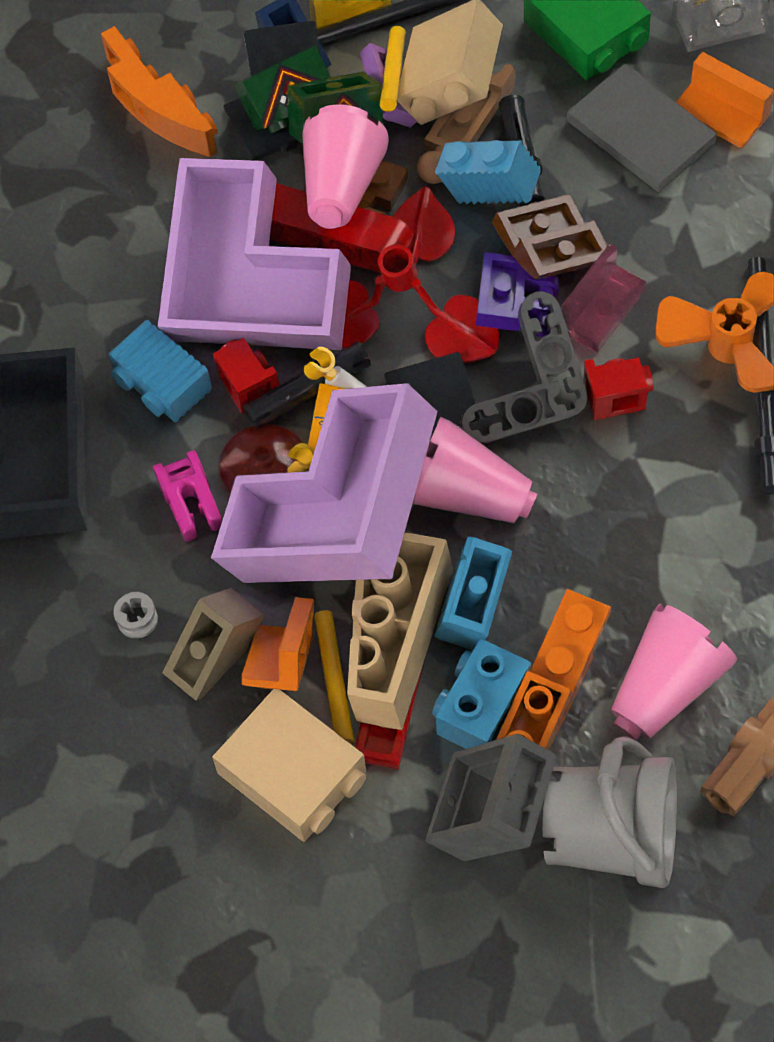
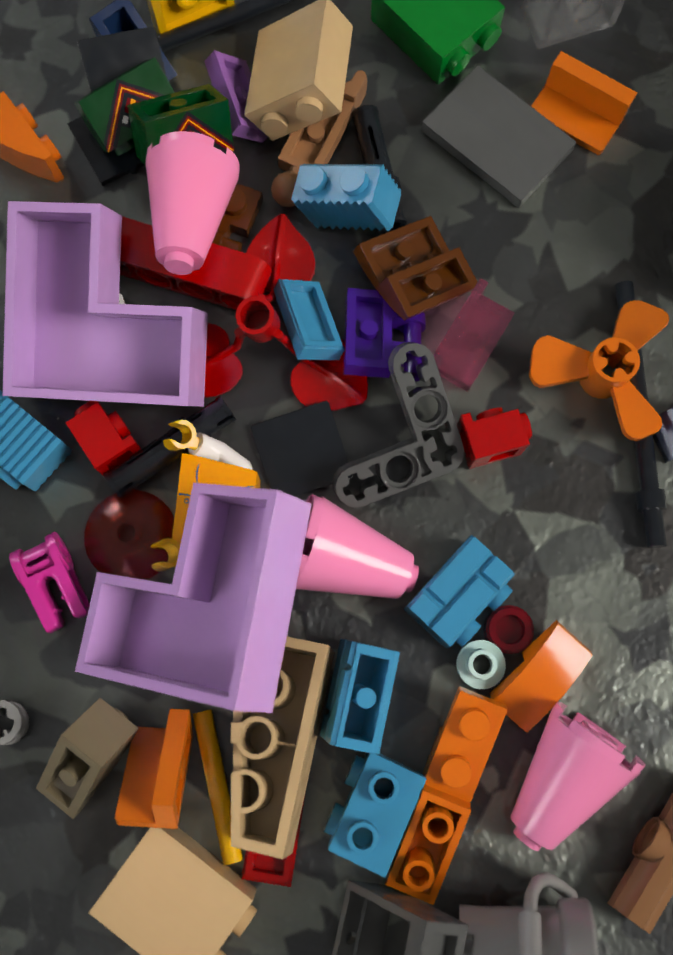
camera: 10 degrees left, 15 degrees up
yellow bar [380,26,406,112] -> none
none -> dark azure tile [274,279,345,360]
none -> dark azure brick [404,535,515,648]
none -> light aqua plate [456,640,506,689]
none -> dark red tile [483,605,534,654]
none -> orange slope [490,620,593,733]

